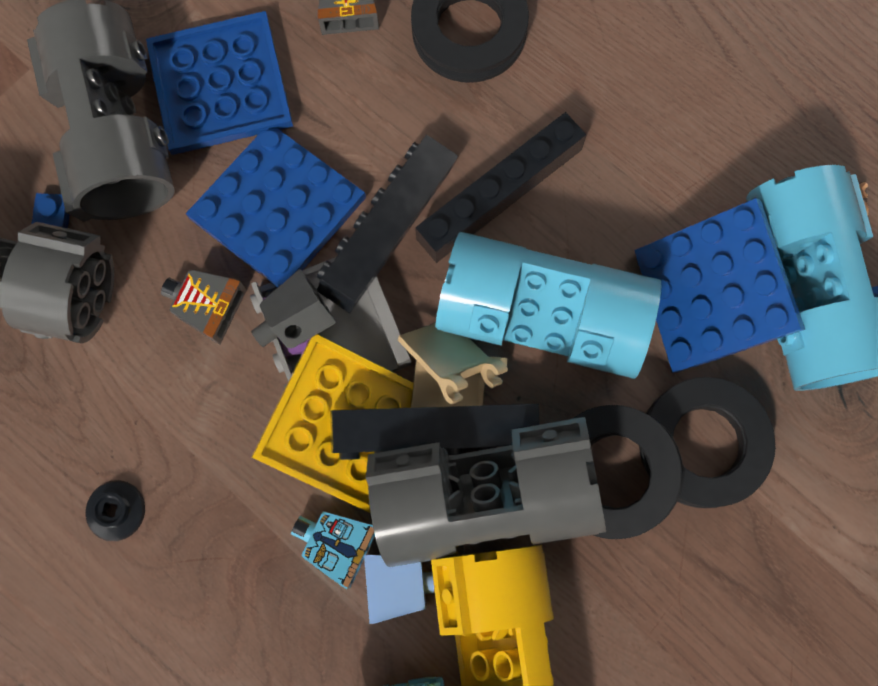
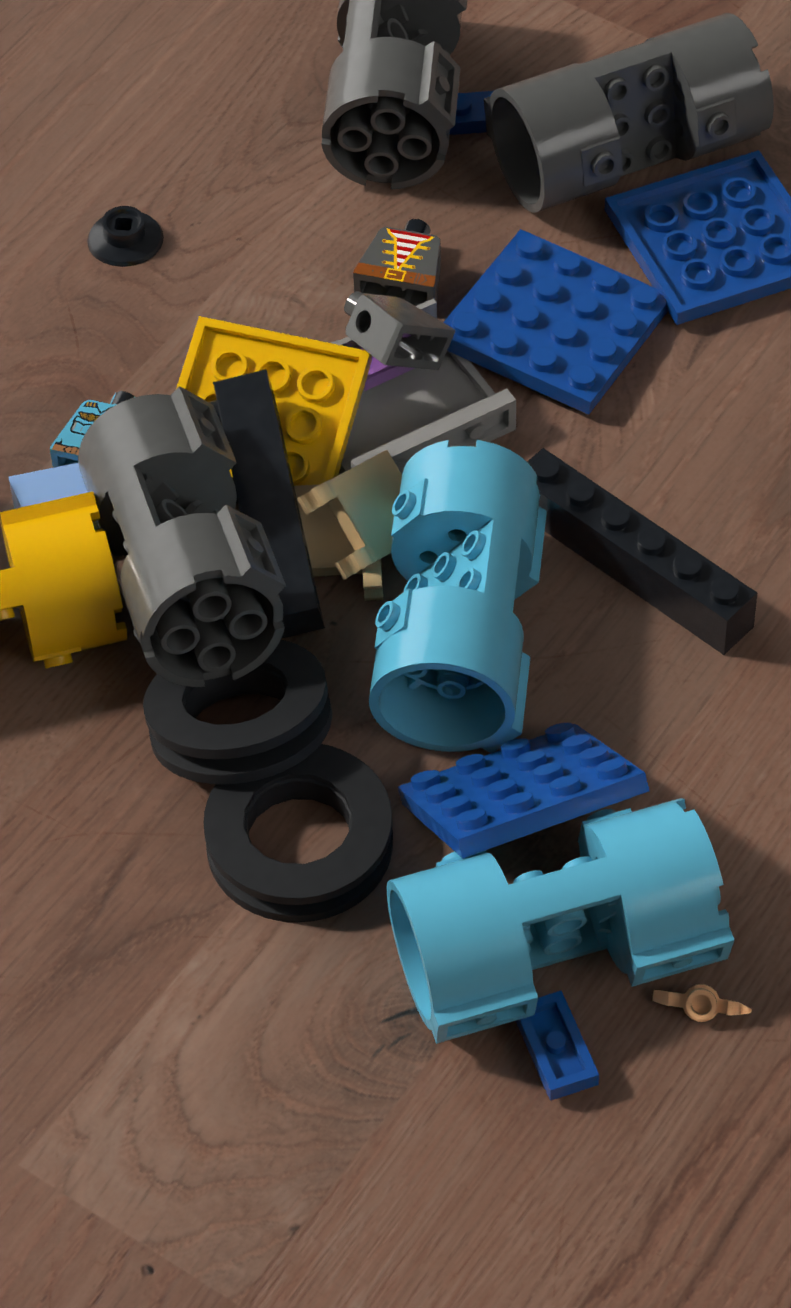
camera: 80 degrees right, 25 degrees down
black brick [316,134,458,313] -> none

